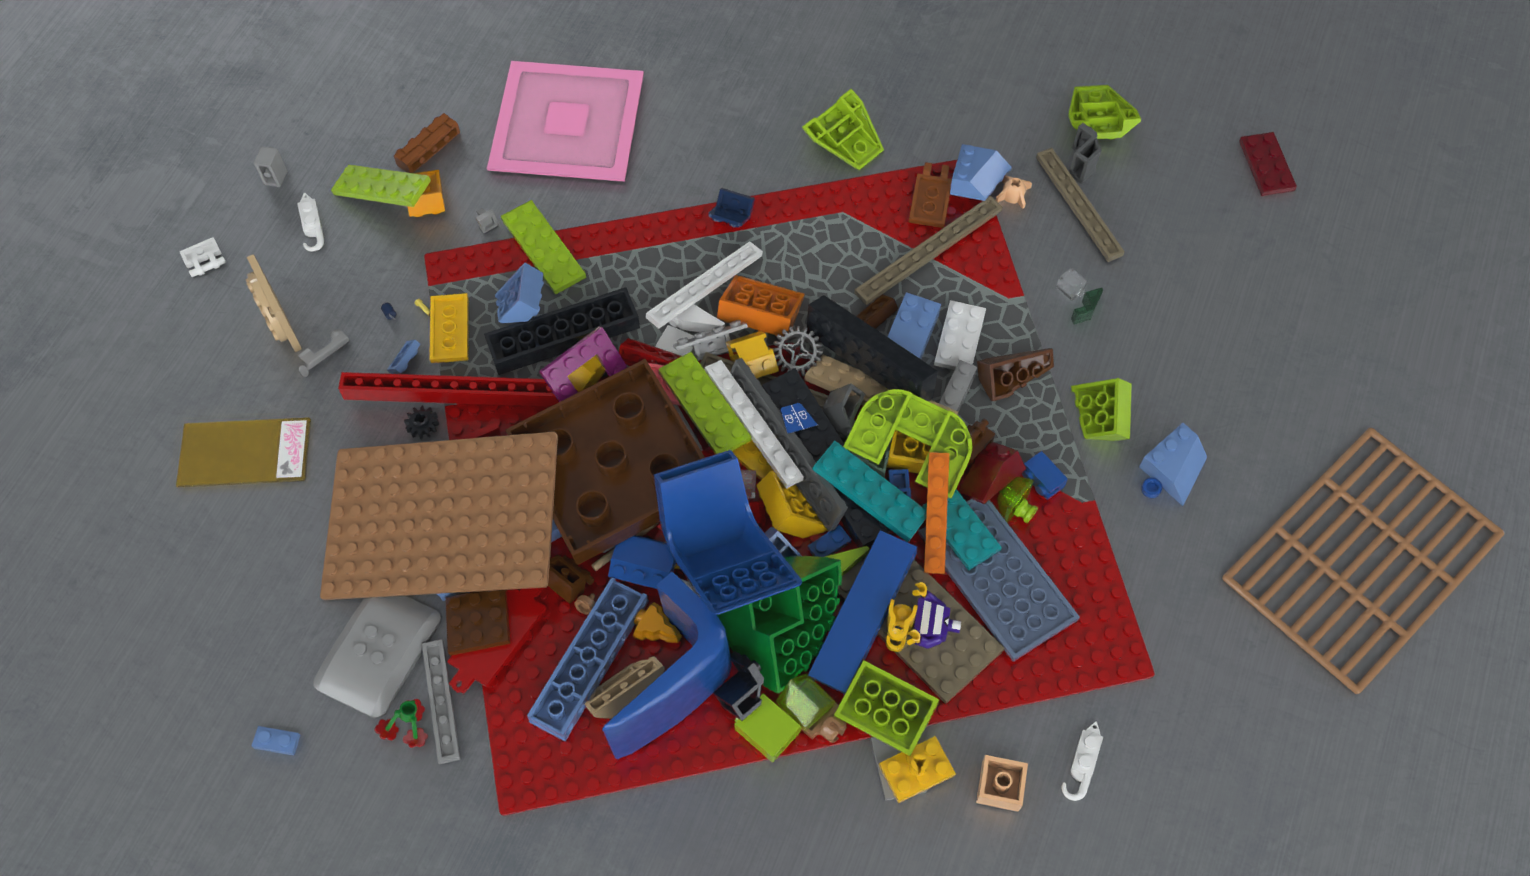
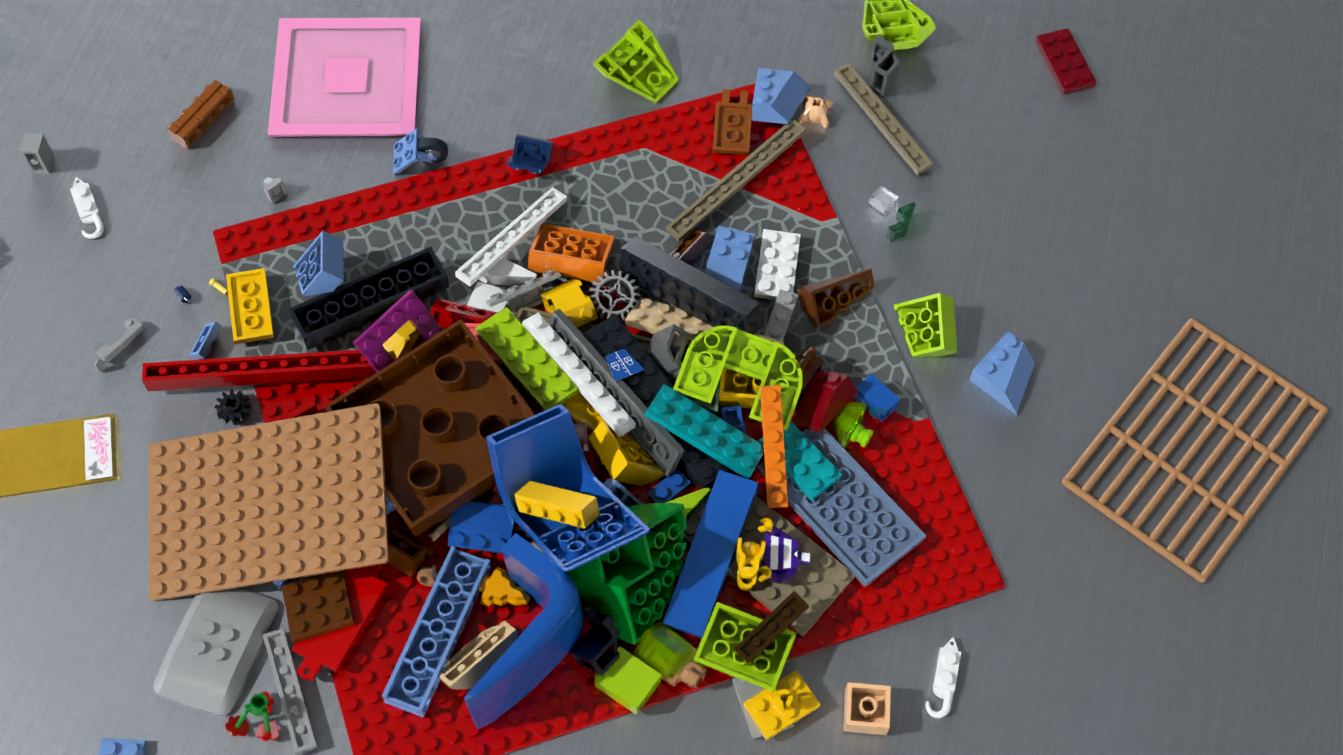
camera: 10 degrees left, 0 degrees up
tan piece [245,254,302,352] -> none
lime plate [331,164,431,207] -> none
light orange slope [407,170,445,217] -> none
lime plate [501,200,587,295] -> none
blue tile [1141,478,1162,498] -> none
none -> medium blue plate [393,128,448,175]
none -> yellow brick [514,481,600,529]
none -> dark brown plate [733,591,809,666]

